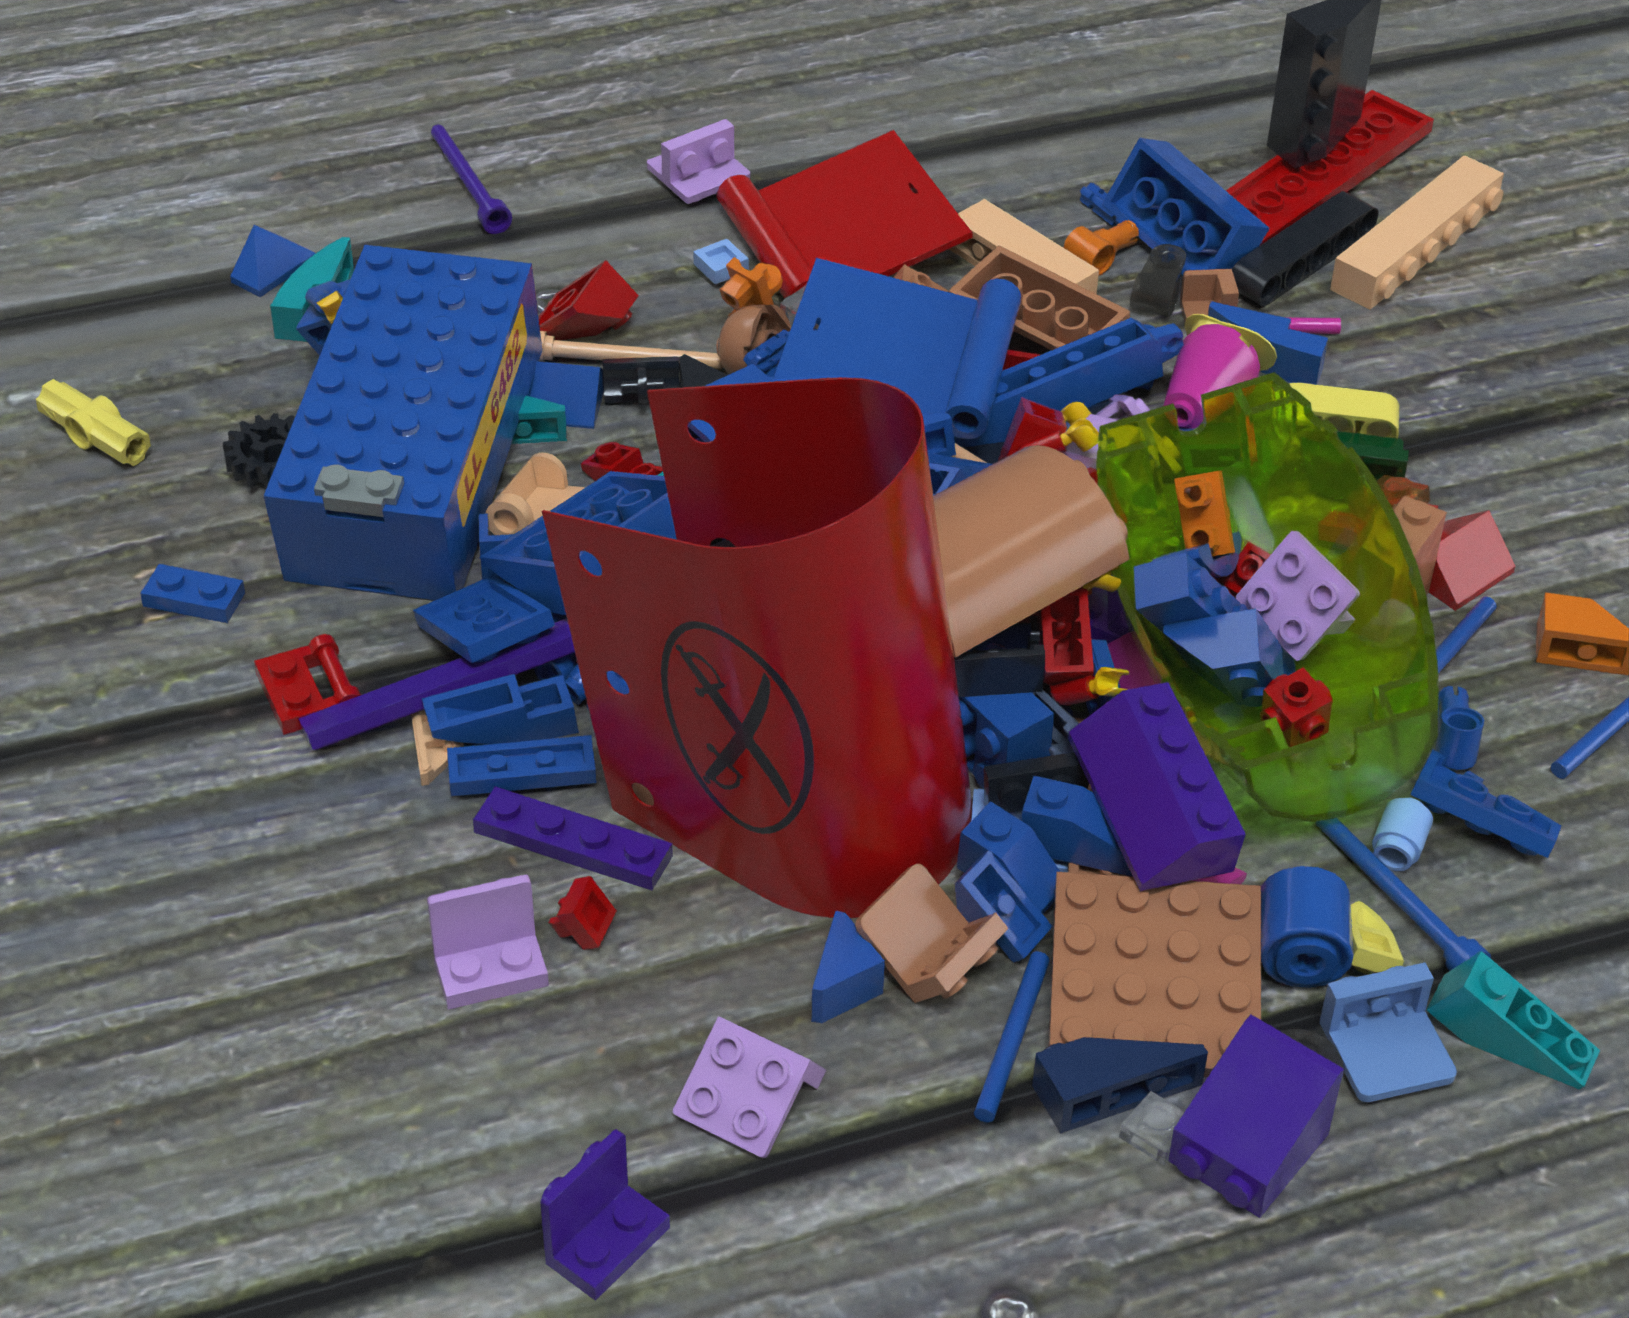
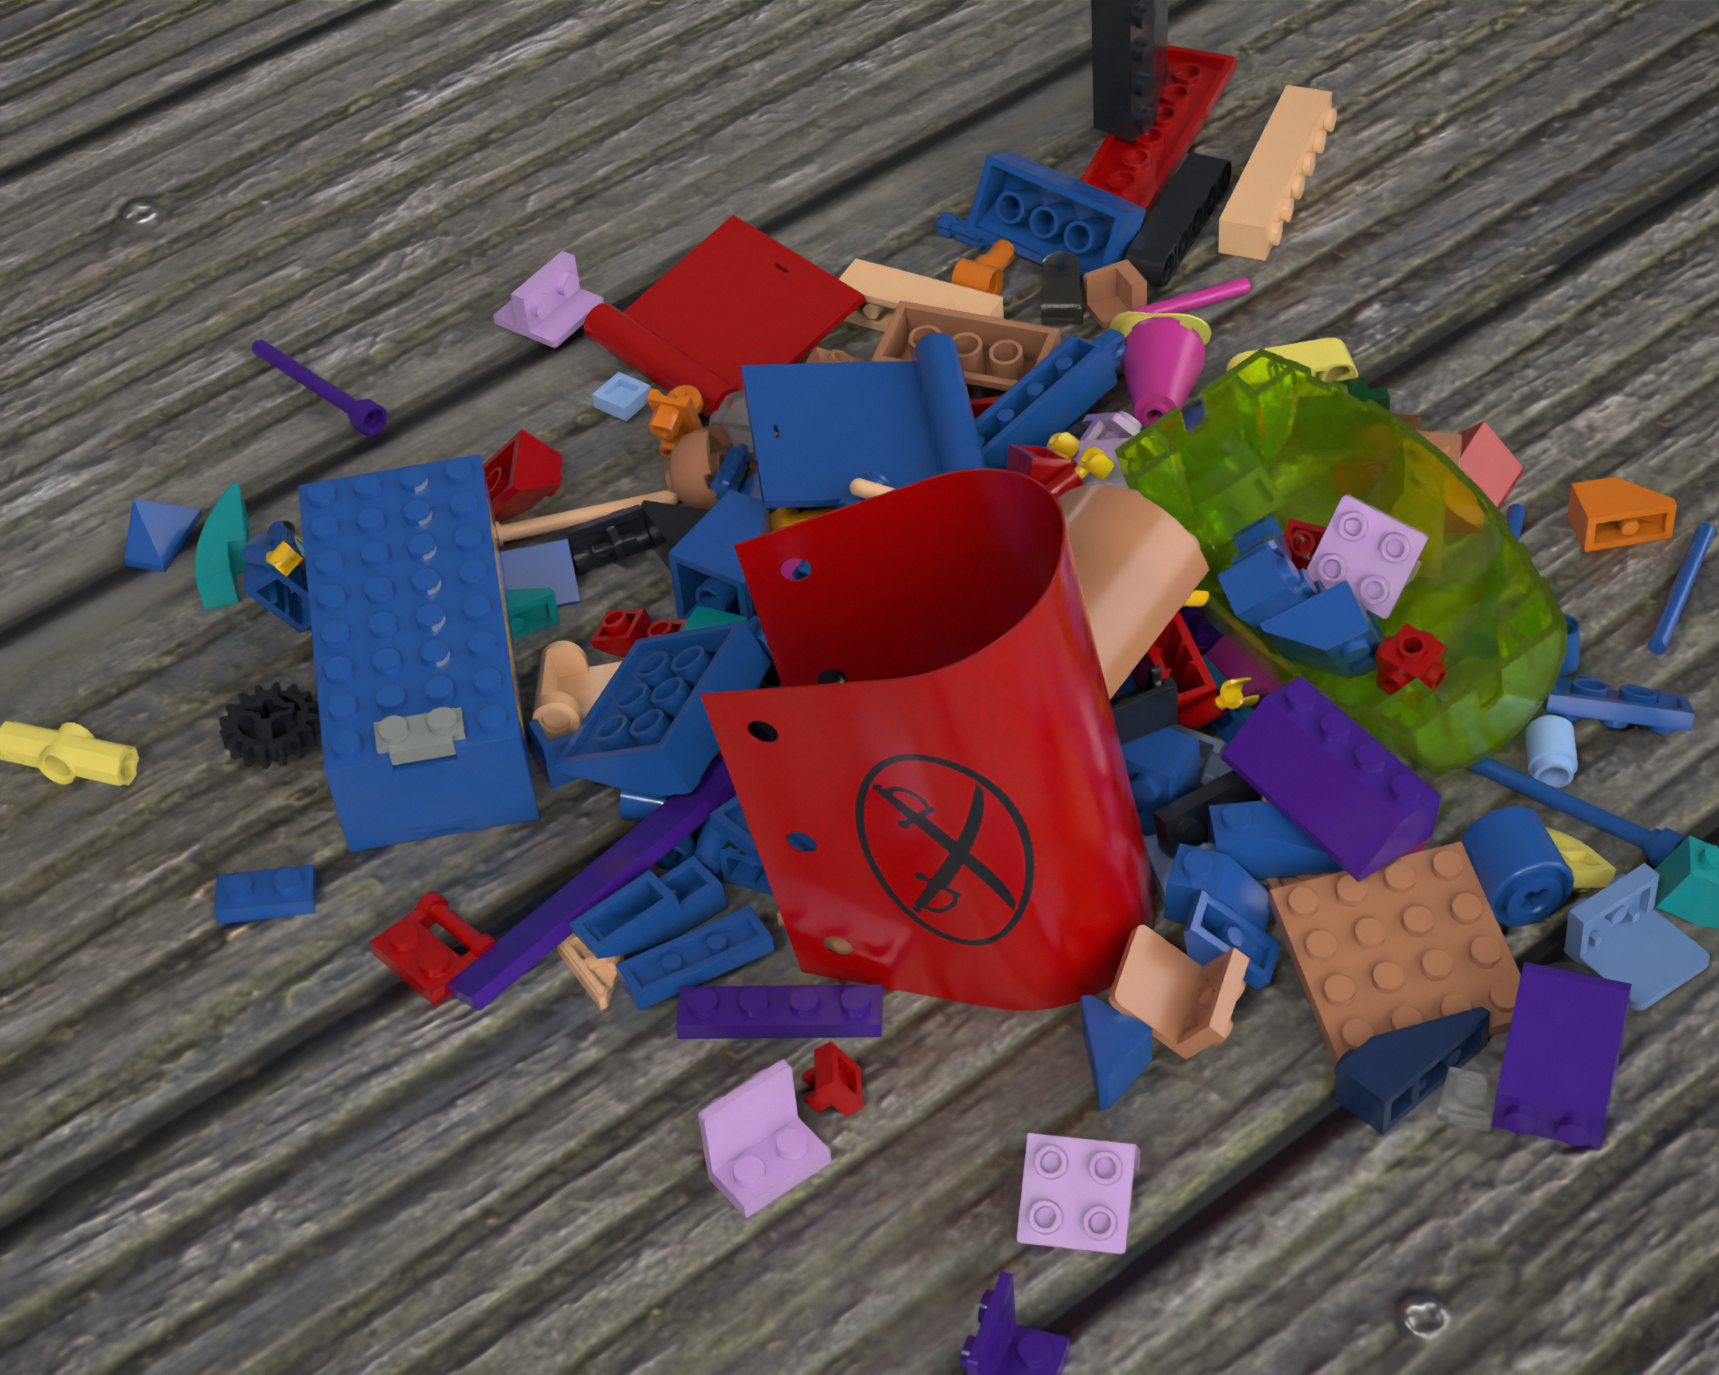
camera: 15 degrees left, 0 degrees up
blue plate [413,575,555,663] -> none
blue bar [974,951,1050,1123] -> none
orange hips [1174,471,1235,556] -> none
blue slope [1208,301,1328,385] -> none

